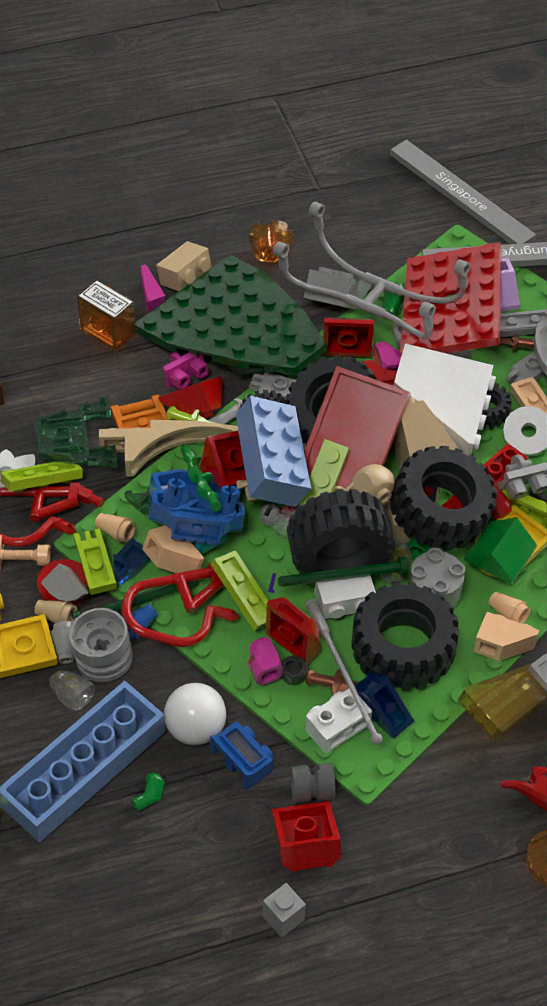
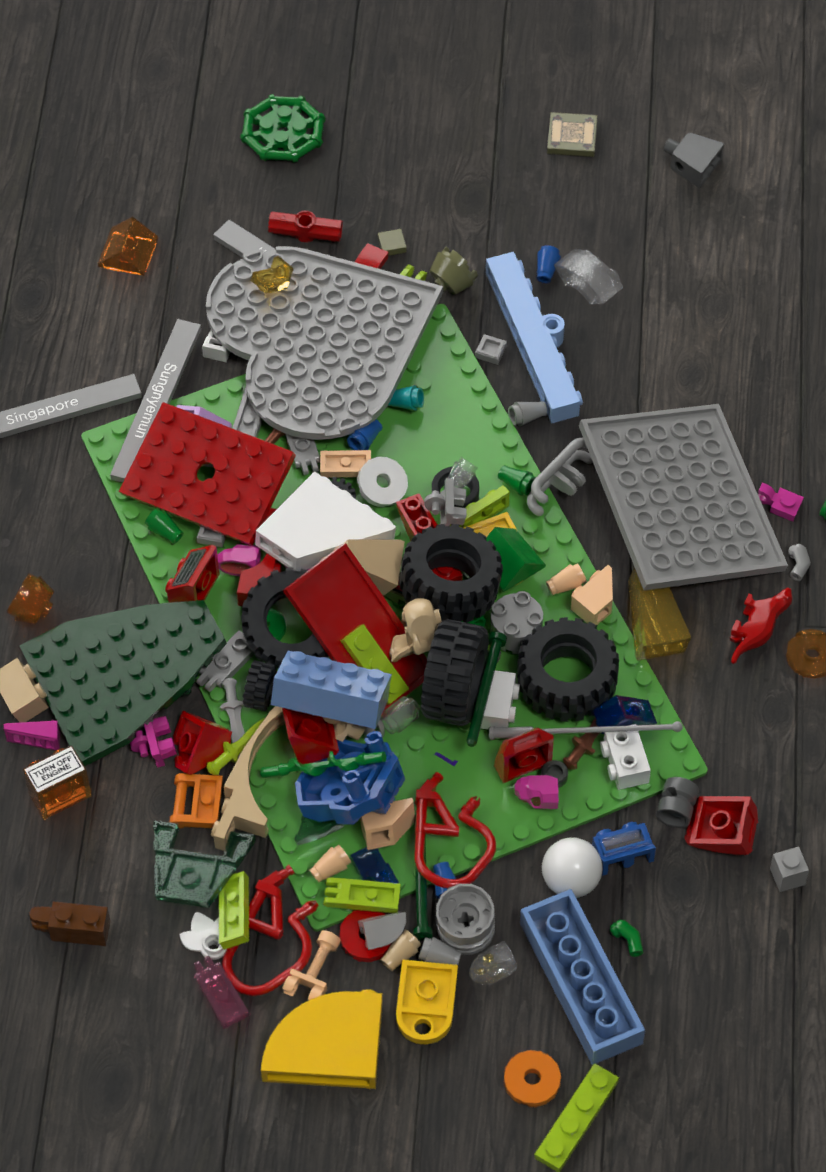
camera: 65 degrees left, 5 degrees up
lime plate [211,550,268,631] -> none
light grey bar [273,202,470,339] -> none
light grey slope [303,267,371,309] -> none

